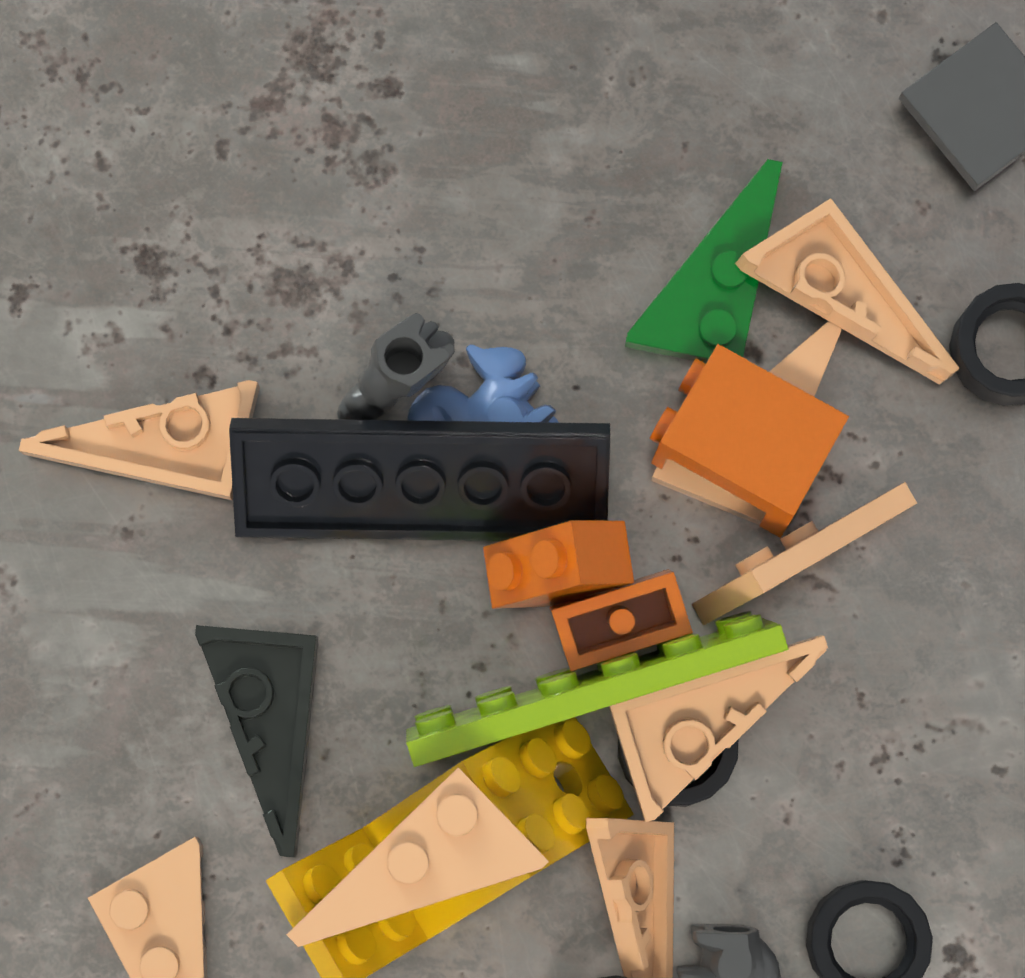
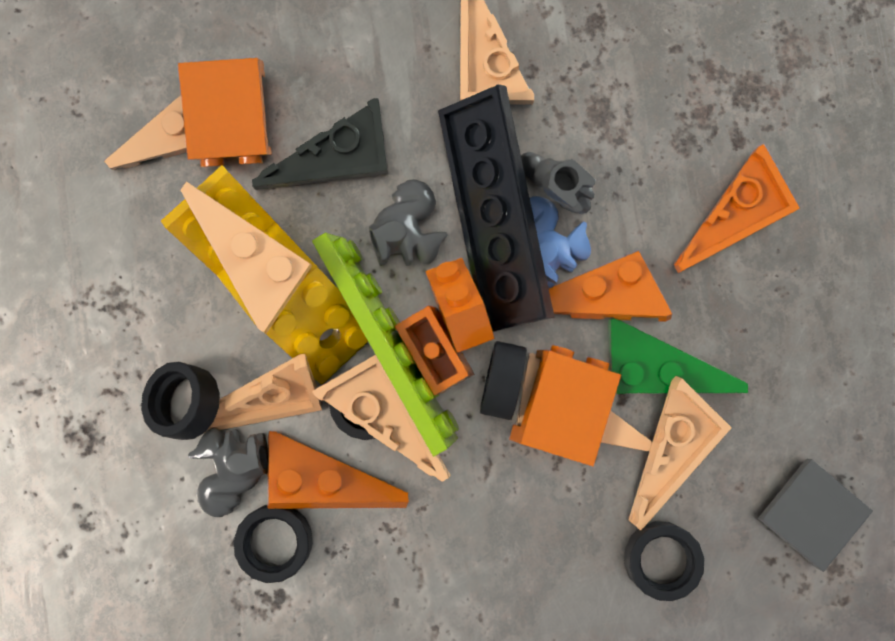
camera: 70 degrees right, 5 degrees up
light nougat wing [692,482,917,625] -> none
none -> orange panel [178,58,272,167]
none -> orange wing [268,431,409,509]
none -> dark grey animal [369,179,448,266]
none -> black tyre [480,341,527,420]
none -> orange wing [549,251,672,322]
none -> orange wing [674,144,800,273]

